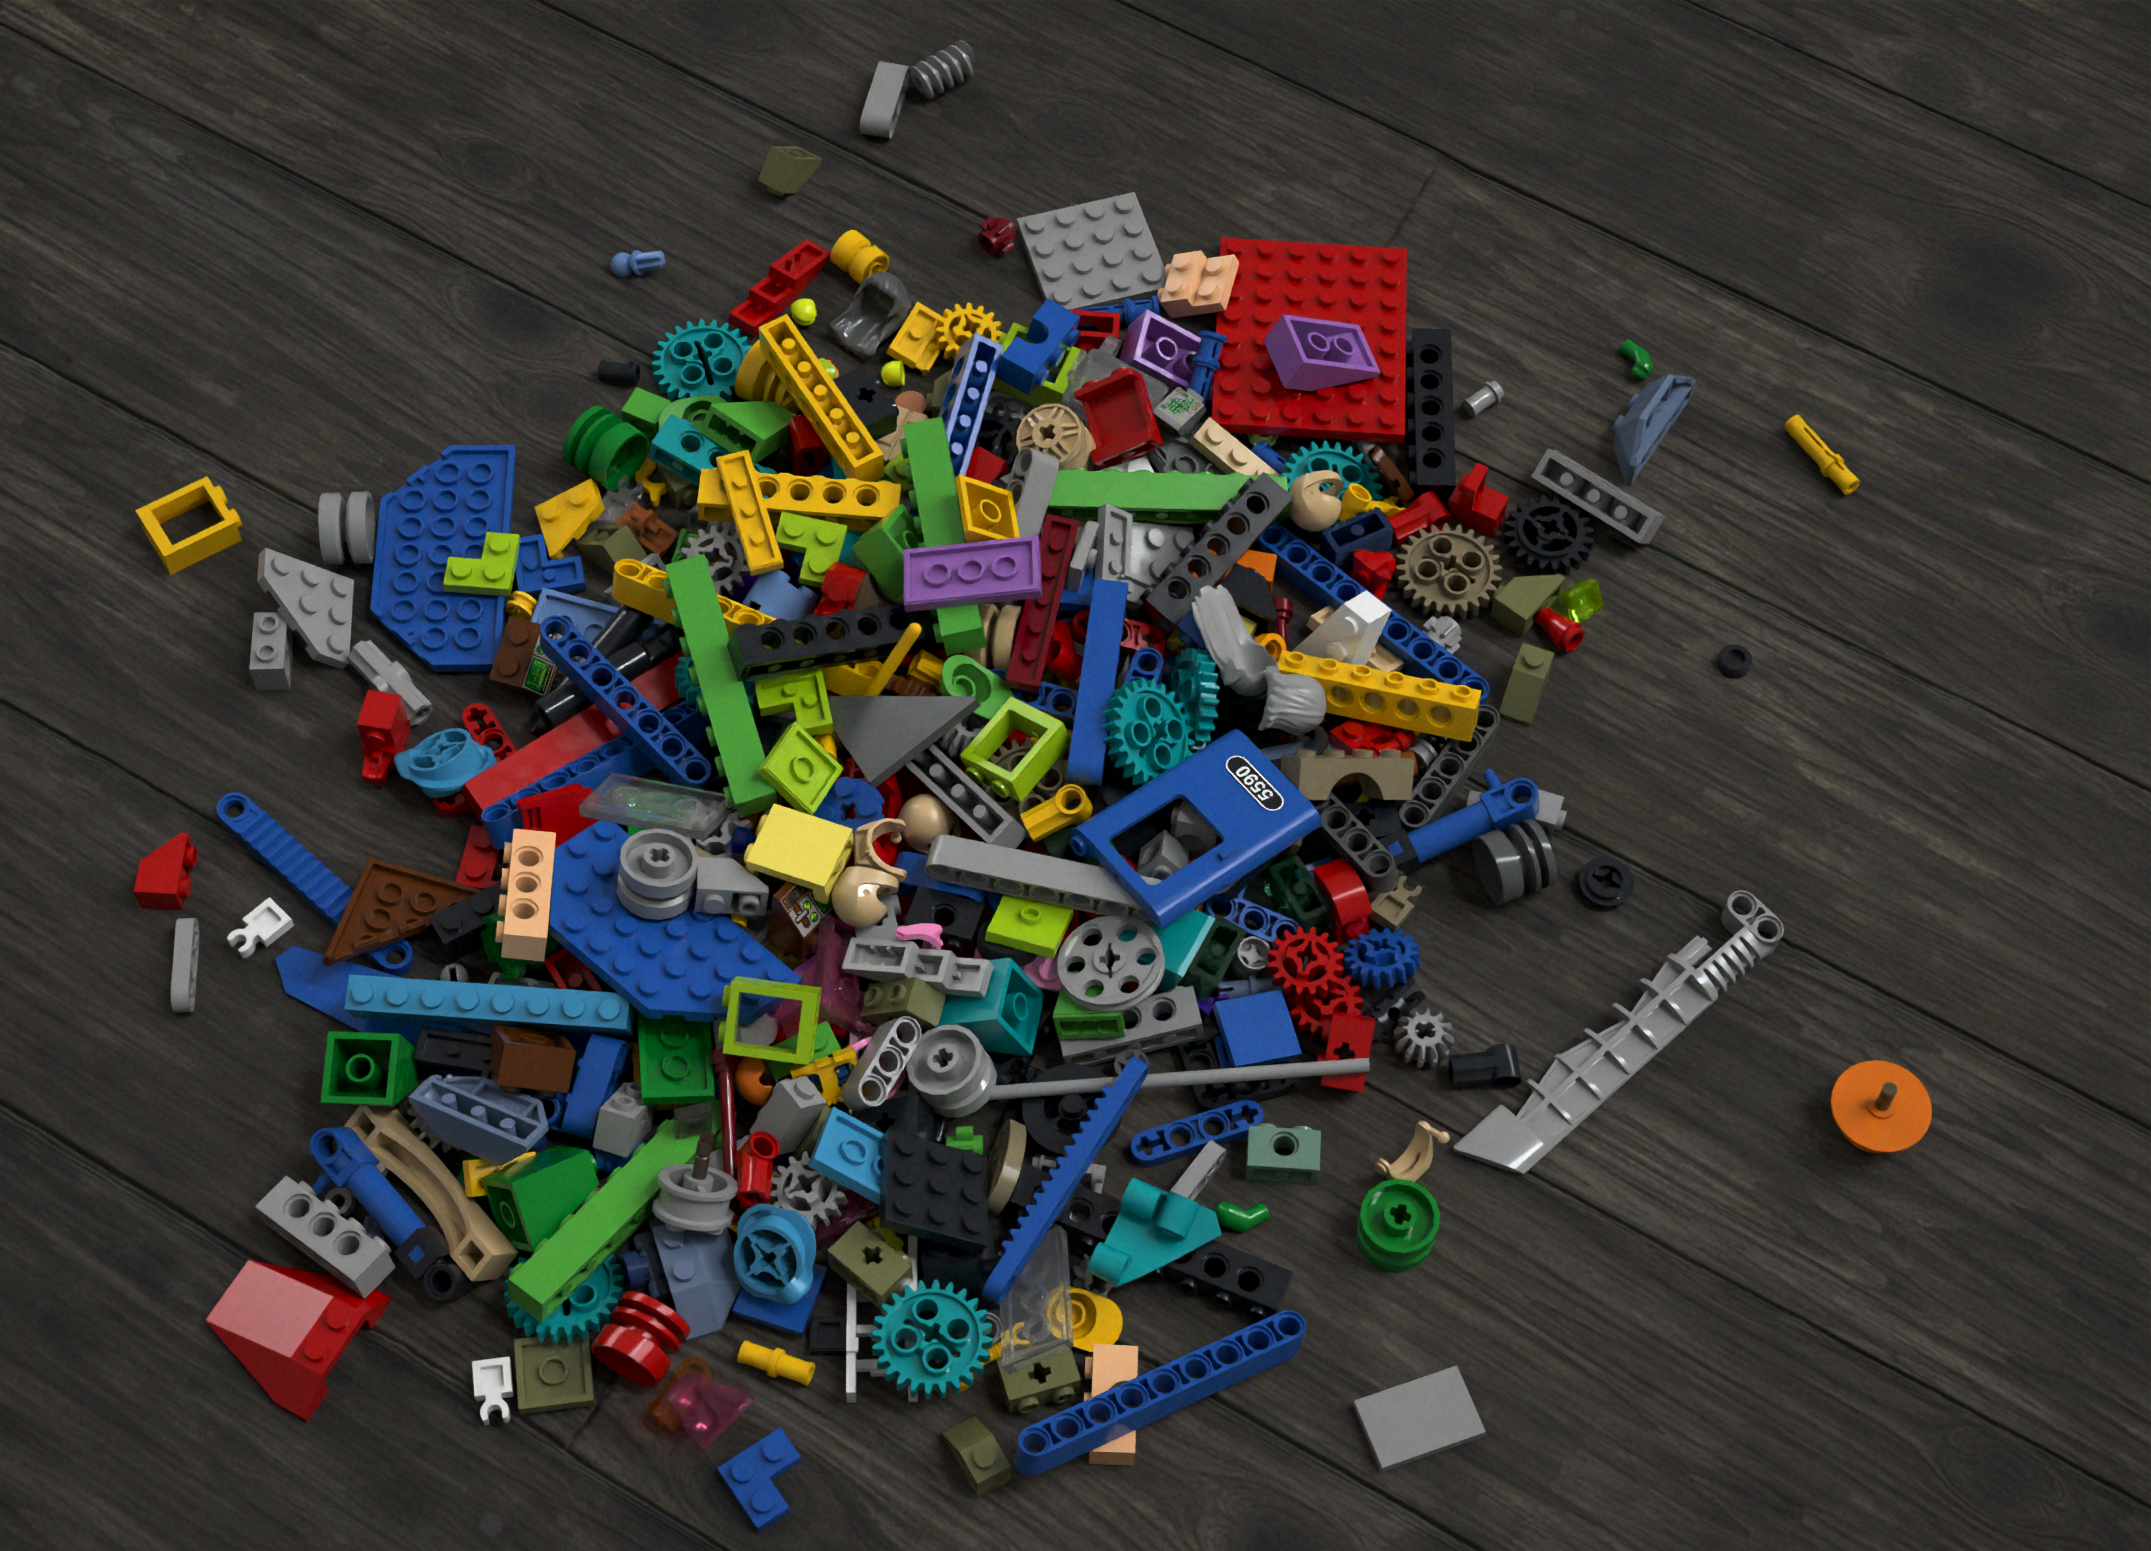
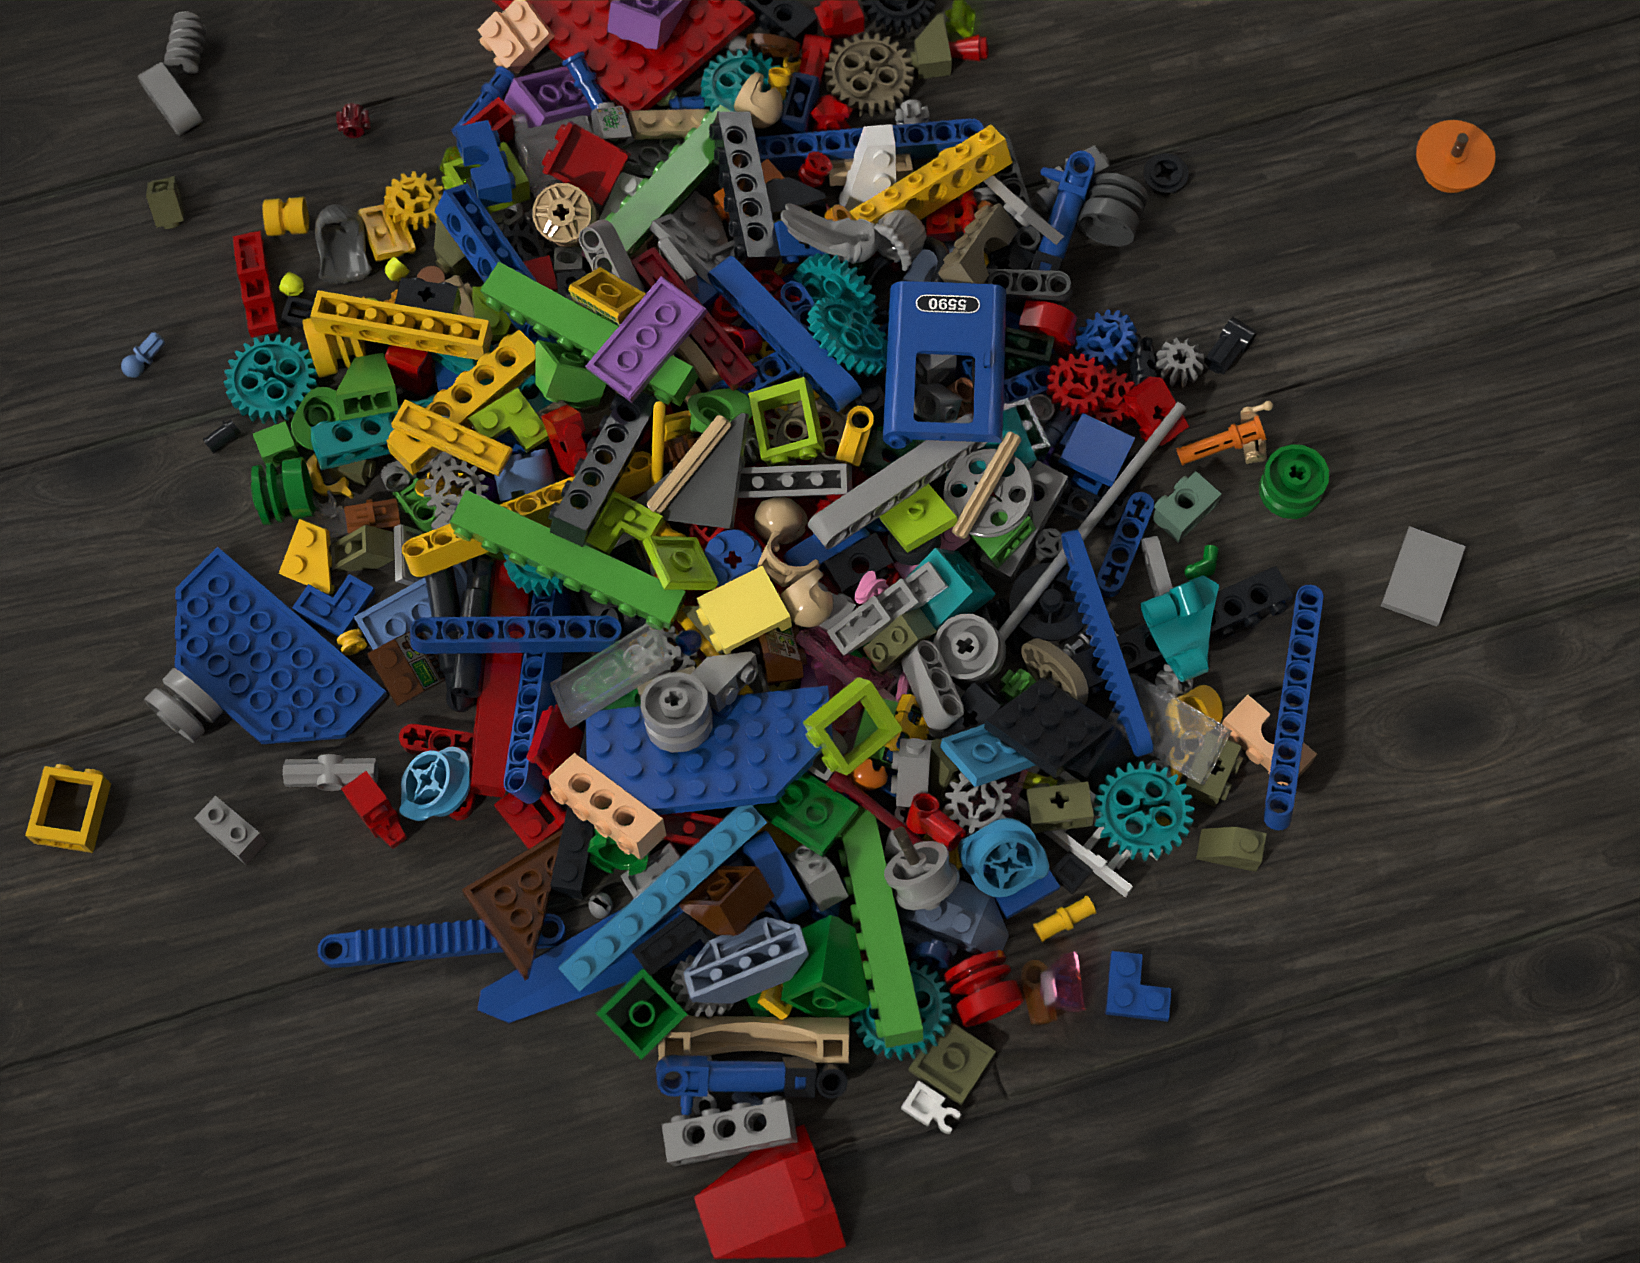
camera: 45 degrees left, 10 degrees up
red slope [134,833,198,910] -> none
light grey beam [171,918,200,1013] -> none
white plate [227,897,294,959] -> none
light grey plate [257,548,354,669] -> none
lime plate [443,532,521,597] -> none
clear smoke tile [673,1101,713,1140] -> none
light grey plate [1017,192,1167,310] -> none
dark tan plate [1368,875,1422,933] -> none
light grey piece [1453,890,1784,1174] -> none
olive slope [1499,643,1554,727] -> none
none -> tan axle [647,415,732,514]
none -> red wheel [798,152,832,187]
none -> tan axle [952,431,1021,539]
none -> light grey wing [983,175,1064,245]
none -> orange pin [1176,415,1267,466]

